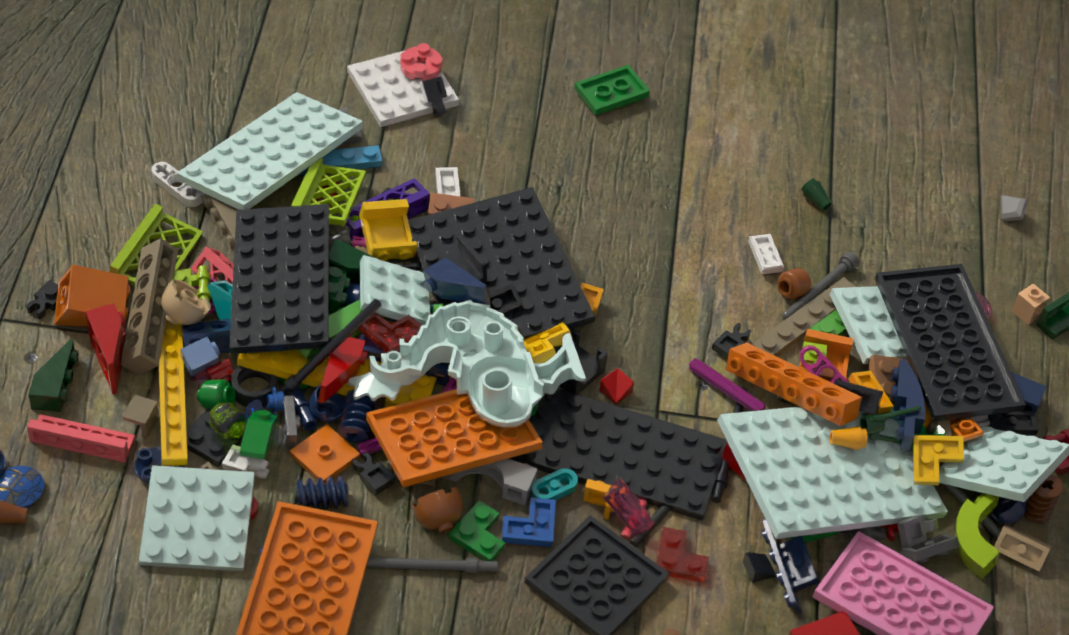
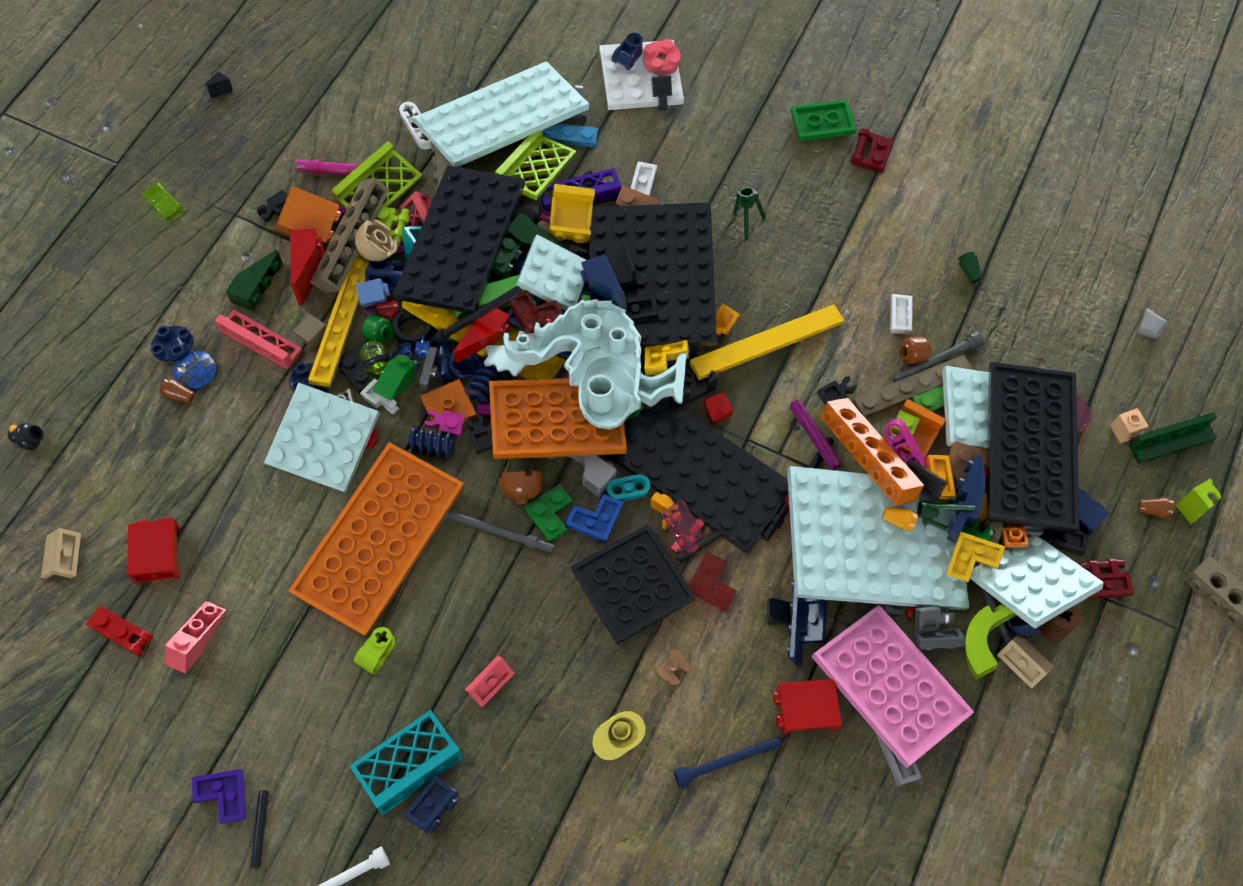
camera: 20 degrees right, 15 degrees up
none -> dark pink pin [296,159,358,176]
none -> dark pink plate [425,410,465,437]
none -> dark blue piece [611,33,643,71]
none -> yellow tile [689,304,844,380]
none -> dark green plant [733,187,766,240]
none -> dark red plate [851,128,893,173]

